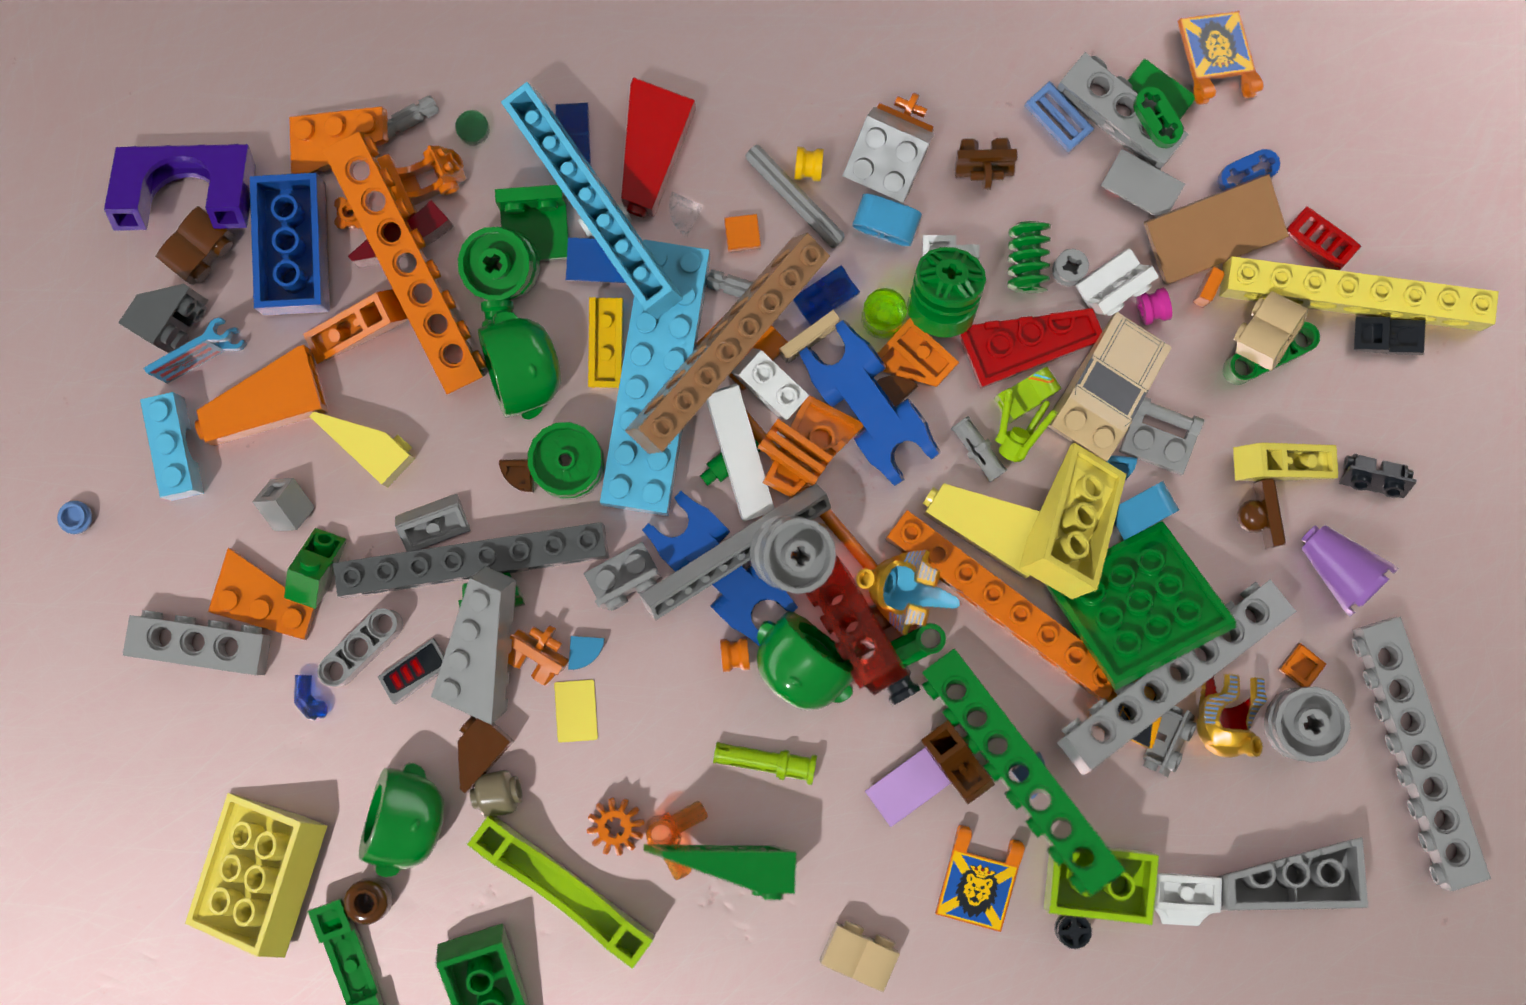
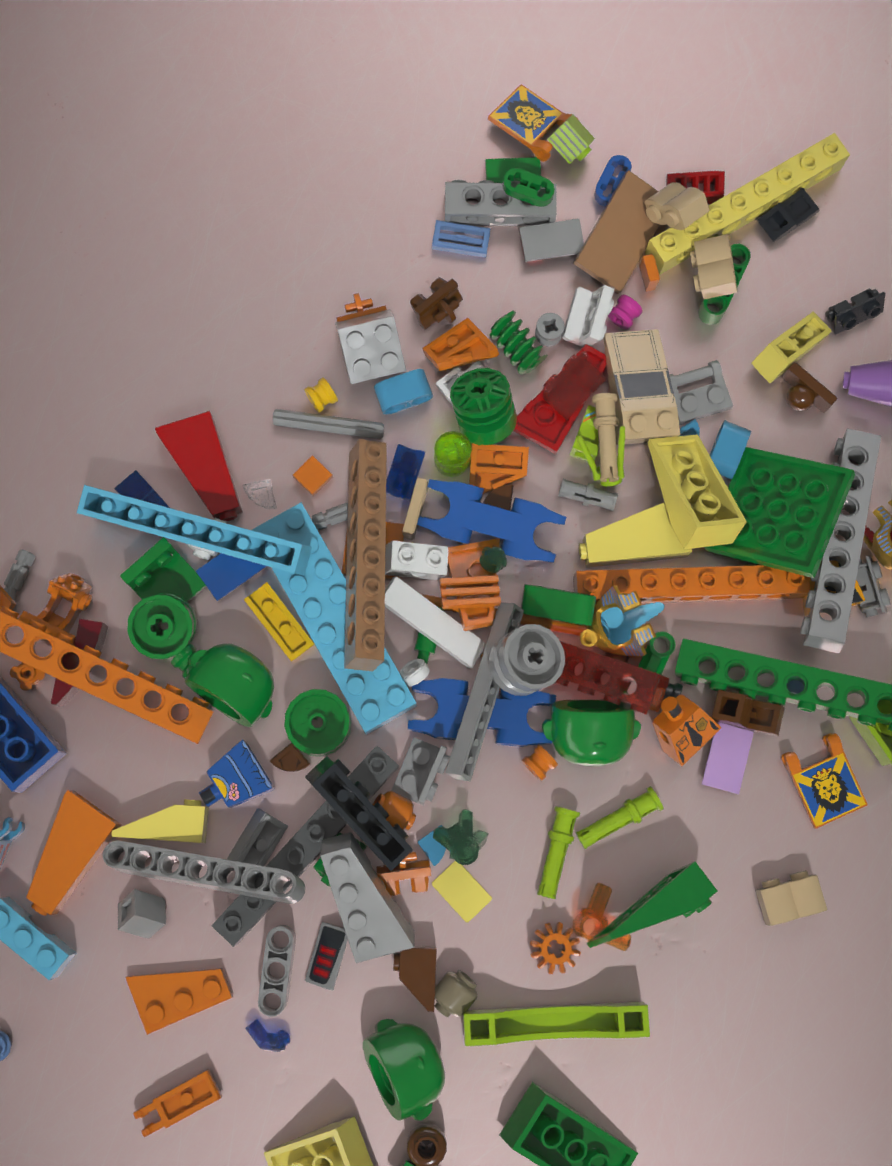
camera: 45 degrees left, 5 degrees down
light grey brick [123,610,271,675] -> none
green slope [284,528,346,609] -> none
orange slope [303,289,408,364] -> none
clear green tile [455,110,490,145] -> none
none -> light grey beam [103,840,305,904]
none -> orange hinge [133,1069,222,1137]
none -> blue torso [199,740,275,808]
none -> black brick [305,756,413,871]
none -> orange head [372,791,416,830]
none -> white tile [400,659,430,686]
none -> orange wing [422,318,499,371]
none -> clear green rock [433,809,489,865]
none -> clear green plate [479,546,507,573]
none -> green beam [521,584,596,626]
none -> lime pin [537,806,580,899]
none -> clear red bracket [542,351,607,421]
none -> lime brick [547,114,595,164]
none -> tan pin [592,393,619,482]
none -> tan brick [644,182,710,230]
none -> orange torso [652,694,721,766]

